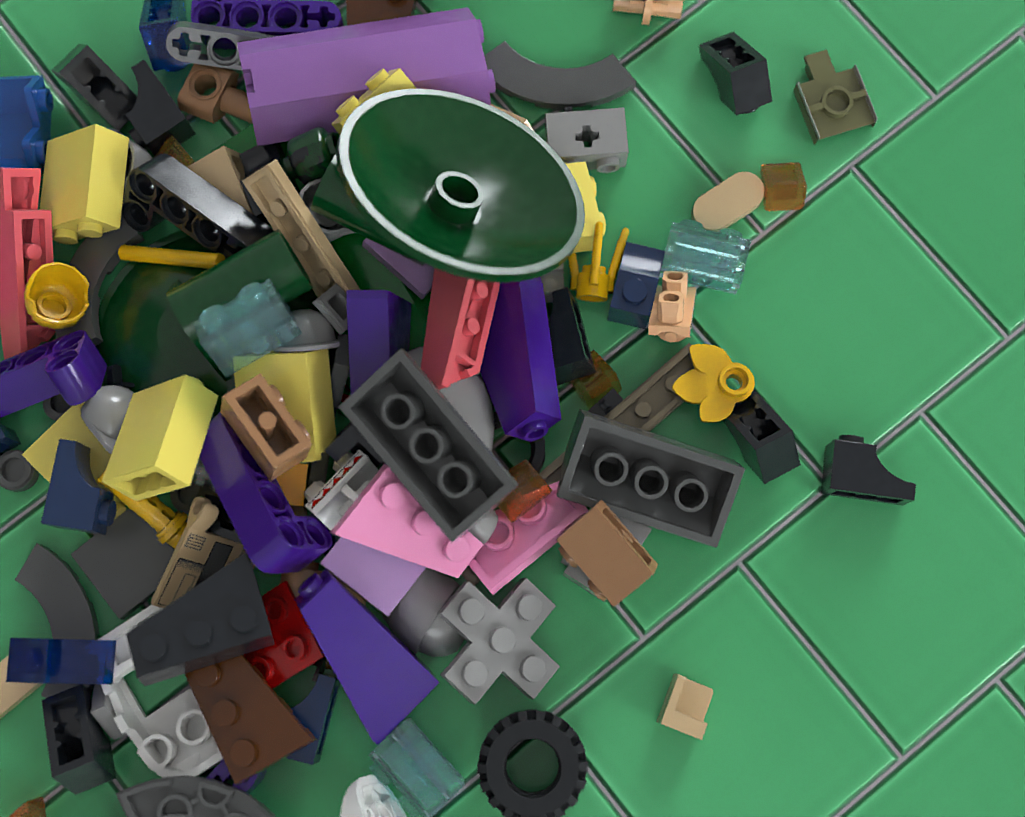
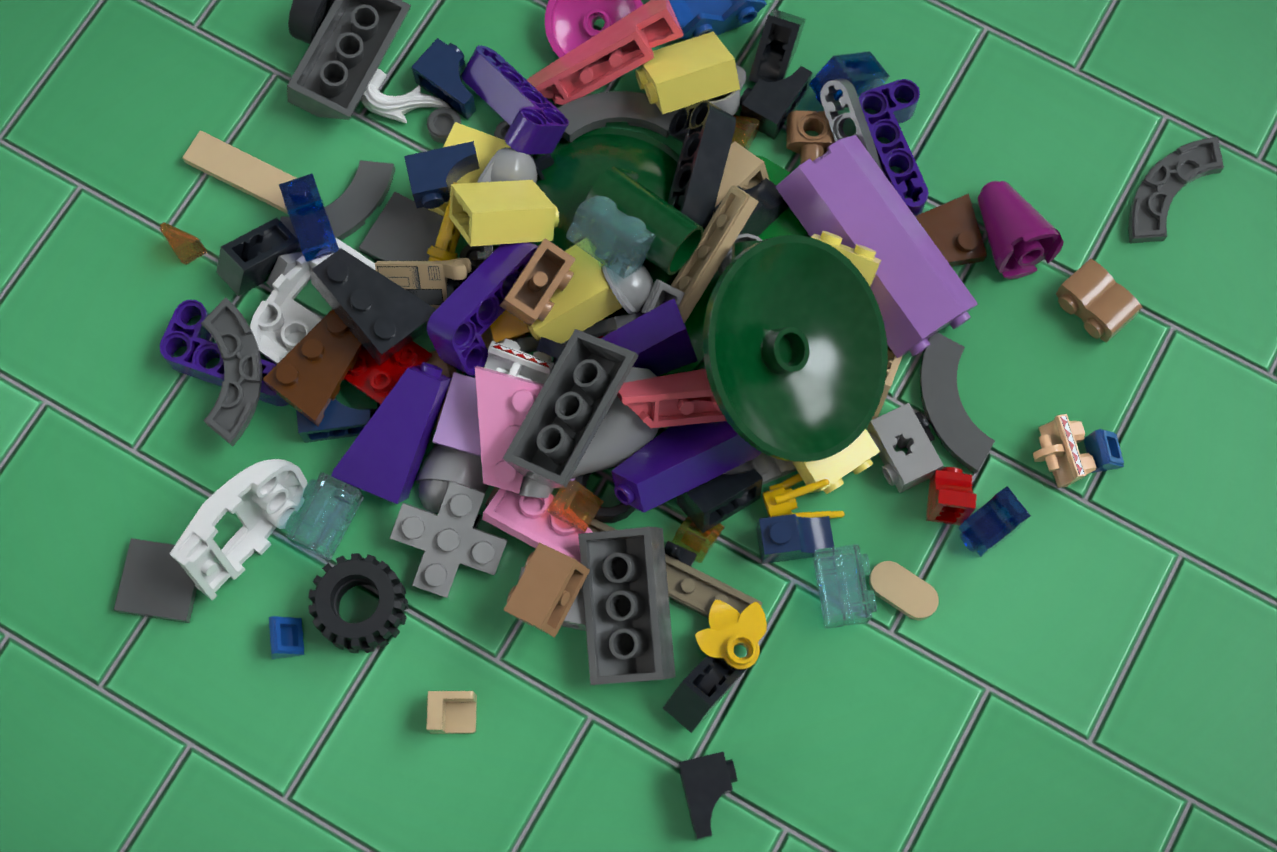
camera: 65 degrees right, 5 degrees down
yellow hair [24,262,89,330] -> none
yellow bar [118,245,225,269] -> none
dark green head [283,127,339,185] -> none
light nougat hips [648,271,697,343] -> none
black arch [699,32,772,115] -> none
clear orange slope [760,162,807,211] -> none
olive piece [793,49,878,146] -> none
none -> red arch [926,467,977,526]
none -> clear blue arch [959,486,1031,557]

